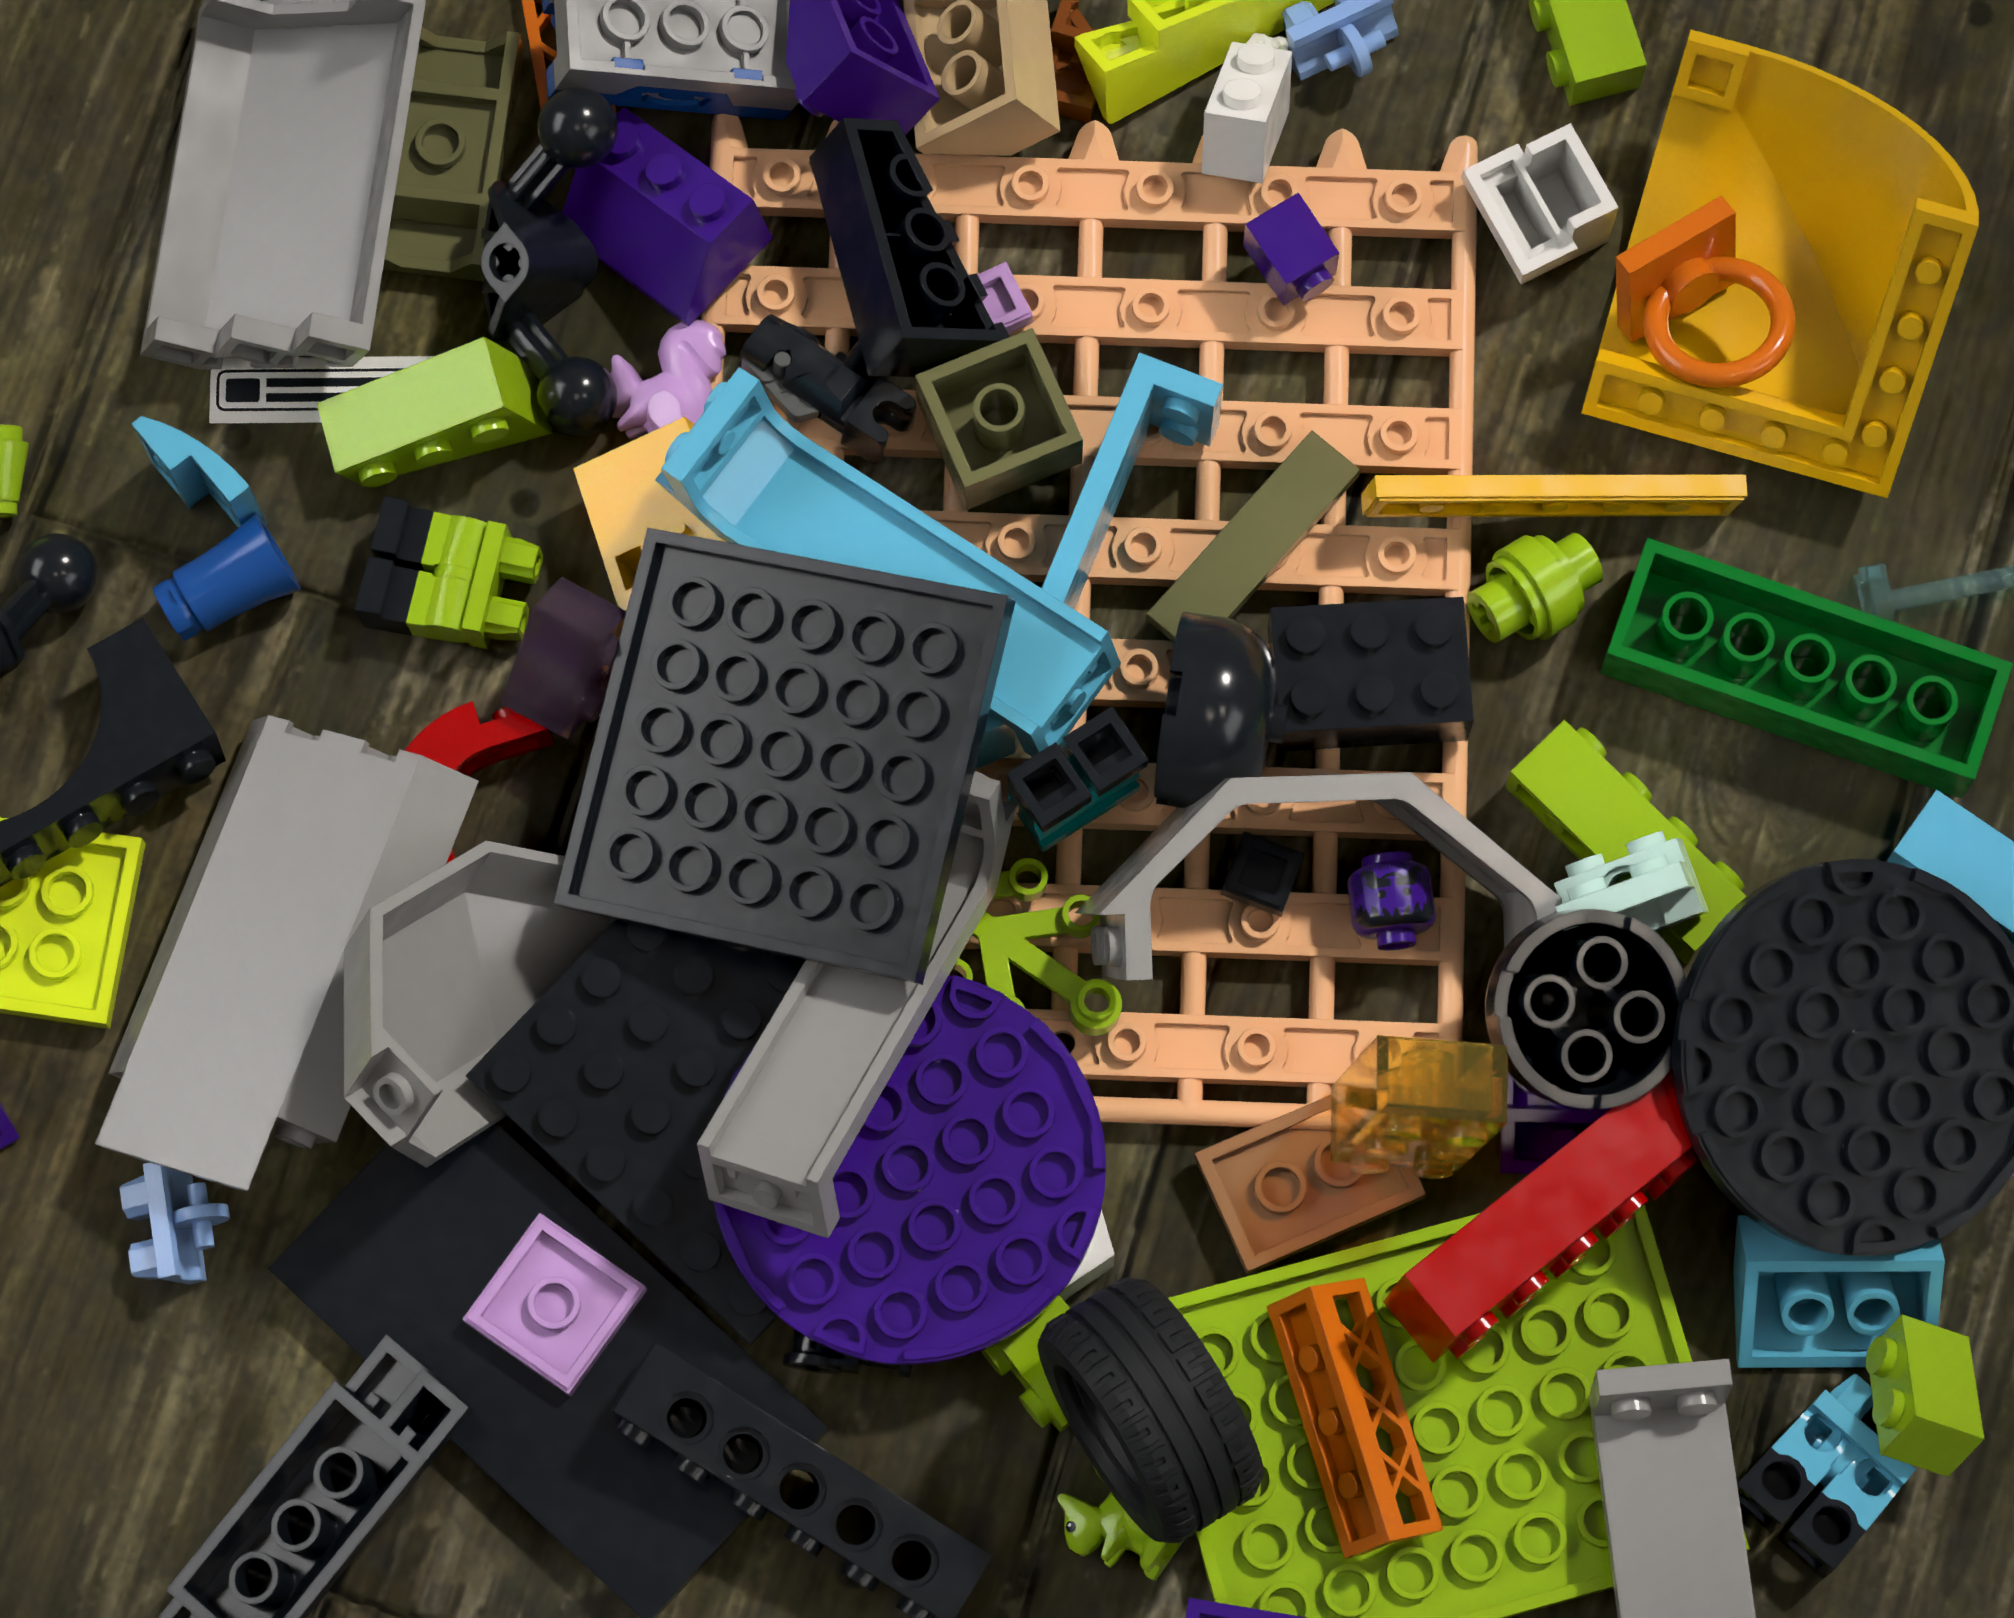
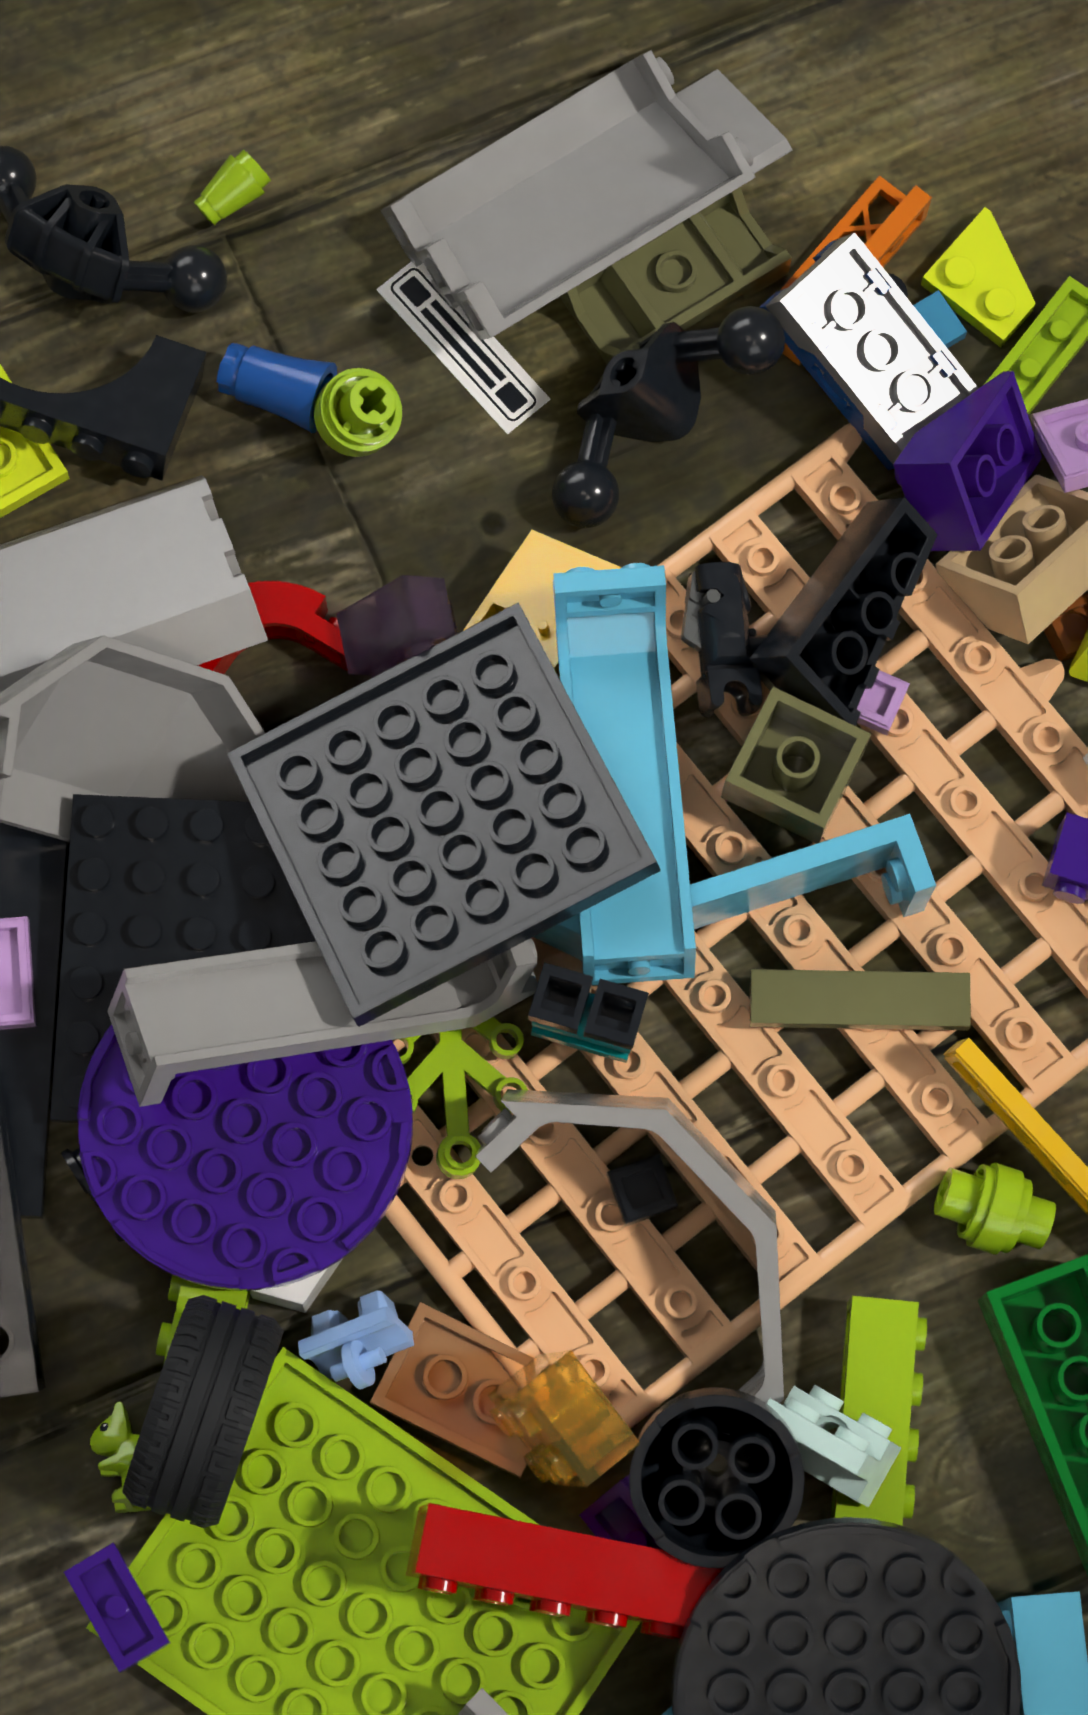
camera: 45 degrees right, 0 degrees up
medium azure slope [131,416,267,528] -> none
lime wedge [317,337,553,487] -> none
lime hips [355,495,543,649] -> none
dark purple slope [562,107,773,326] -> none
lavender animal [611,320,727,439] -> none
black cylinder [1154,611,1288,808] -> none
black brick [1267,597,1474,752] -> none
orange fence [1267,1278,1443,1559] -> none
dark purple head [1347,851,1436,951] -> none
none -> light blue hips [298,1290,414,1389]
none -> lime piece [314,368,402,457]

